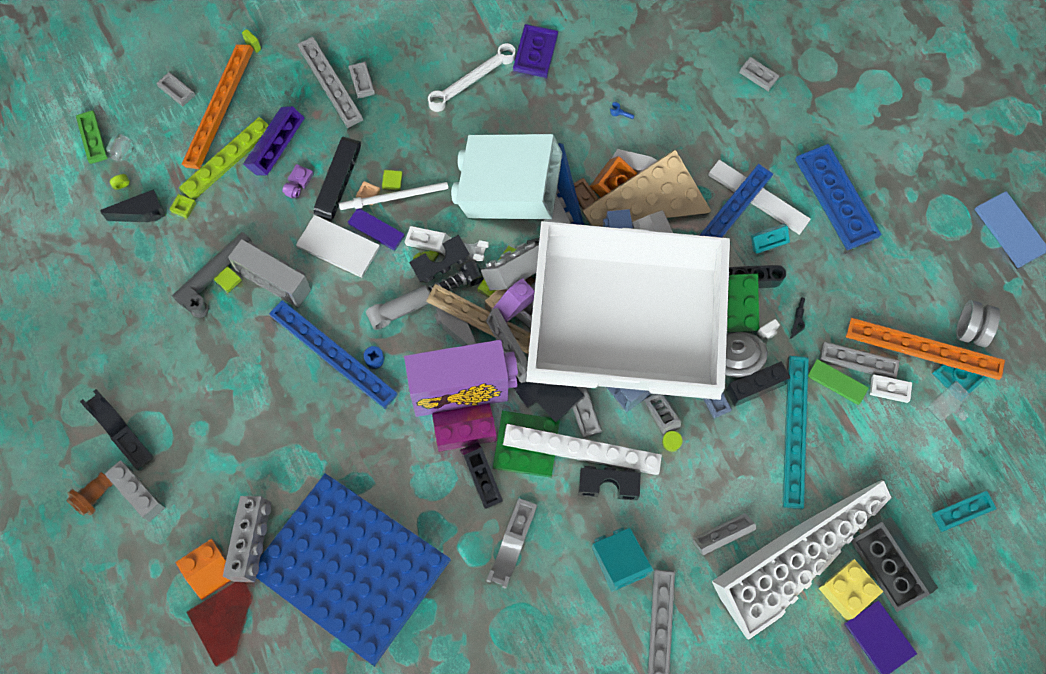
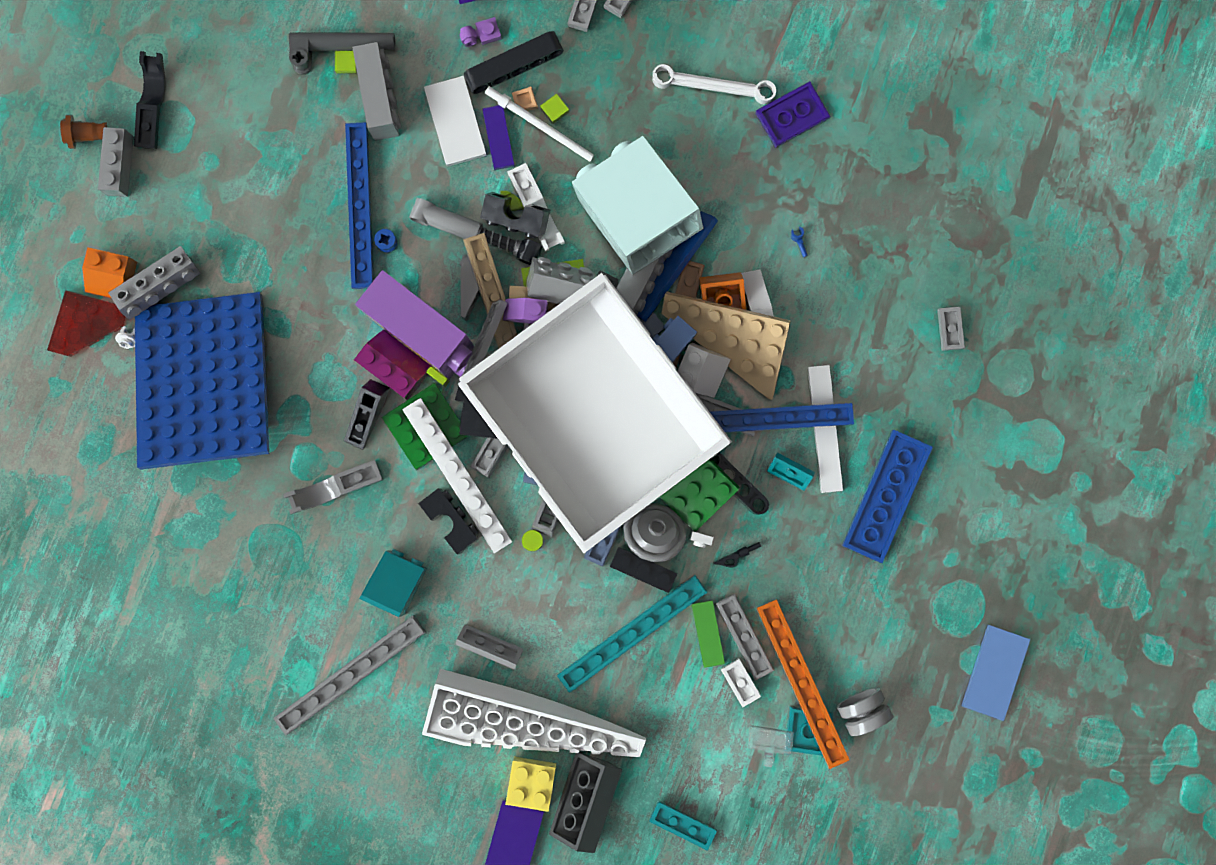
camera: 50 degrees right, 15 degrees up
none -> white plate [115,326,135,349]
none -> lime tile [426,367,450,387]

